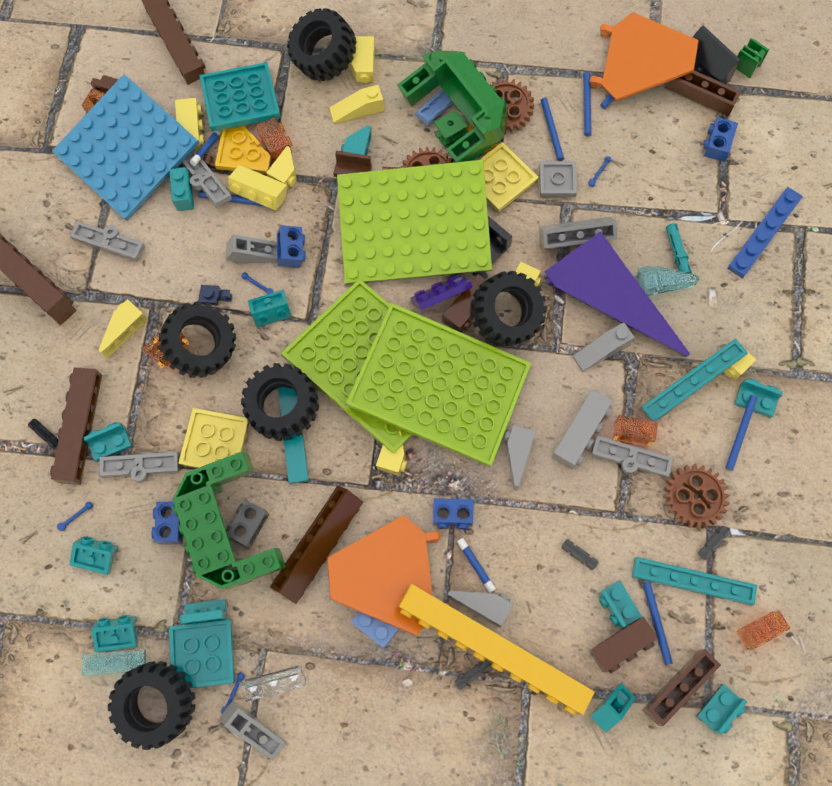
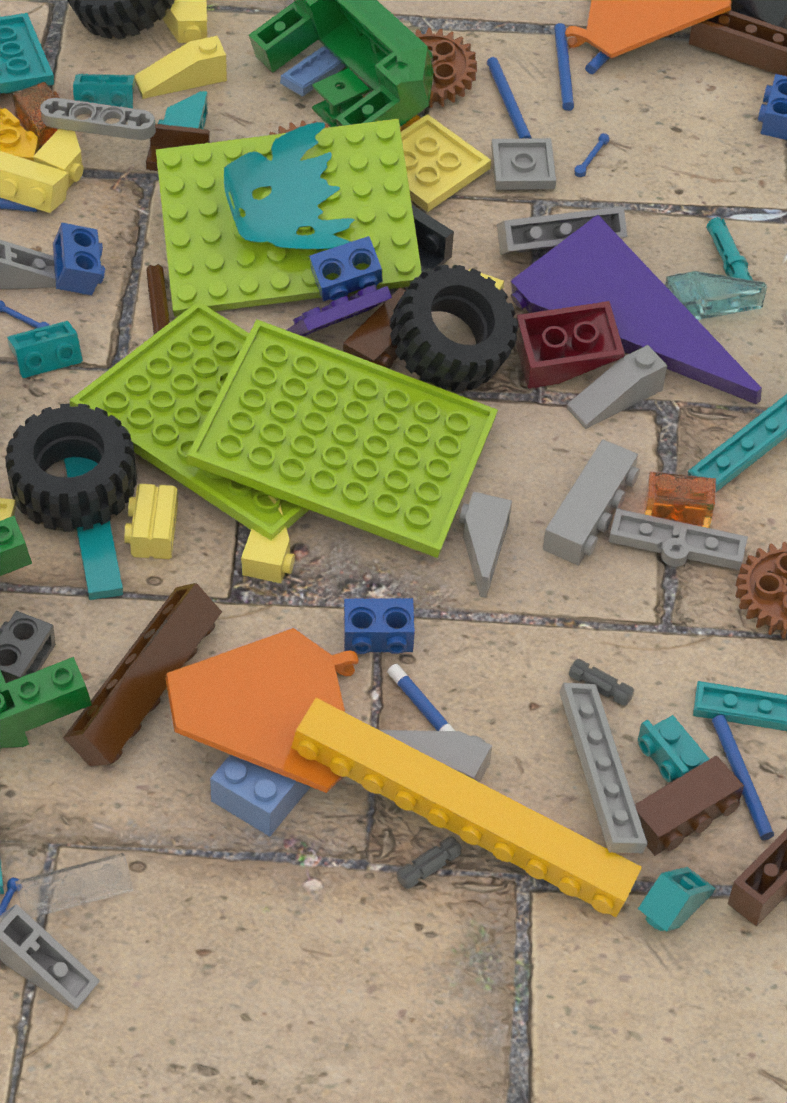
camera: 10 degrees left, 20 degrees down
none -> light grey beam [40,98,156,140]
none -> teal bracket [73,74,135,109]
none -> light yellow brick [124,484,178,559]
none -> reddish brown axle [146,264,170,334]
none -> teal piece [224,122,354,249]
none -> blue brick [309,236,383,302]
none -> dark red slope [516,301,625,389]
none -> light grey plate [559,683,647,853]

